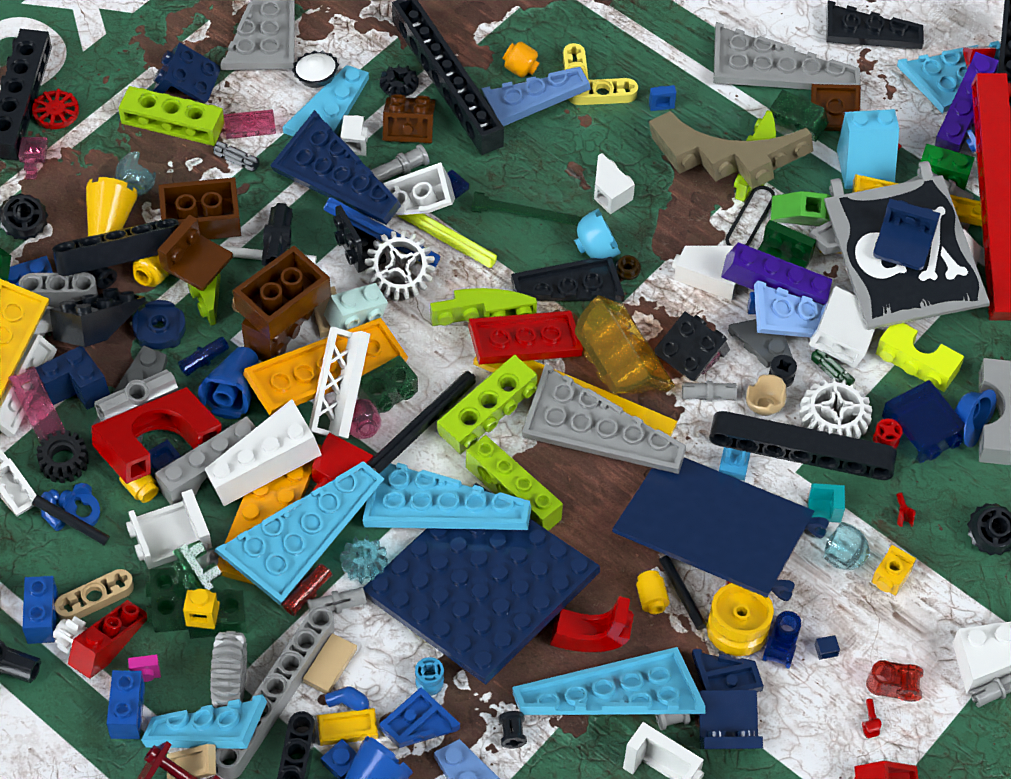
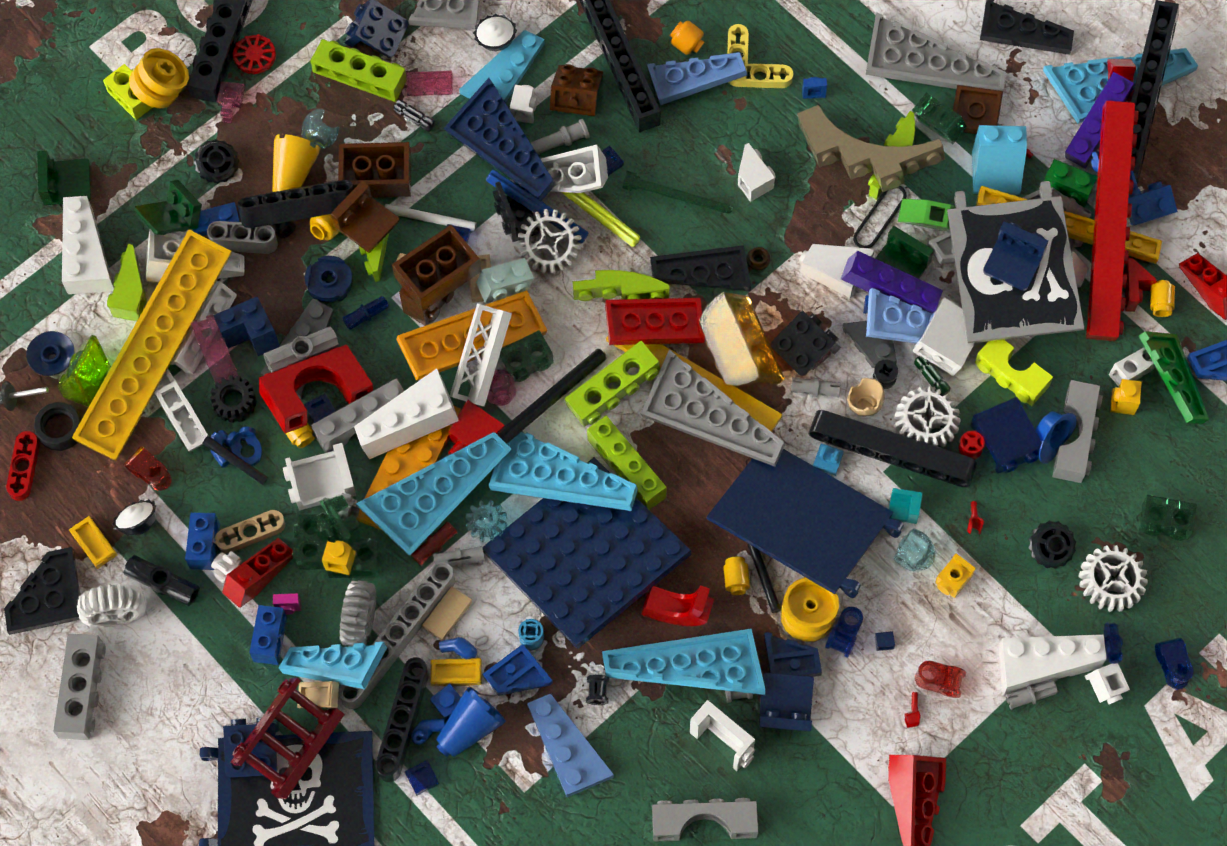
camera: 10 degrees right, 10 degrees up
black slope [49,288,146,347] -> none
blue cone [198,347,259,419] -> none
black piece [262,203,293,266] -> none
black gear [380,64,419,97] -> none
medium azure cylinder [574,208,621,258] -> none

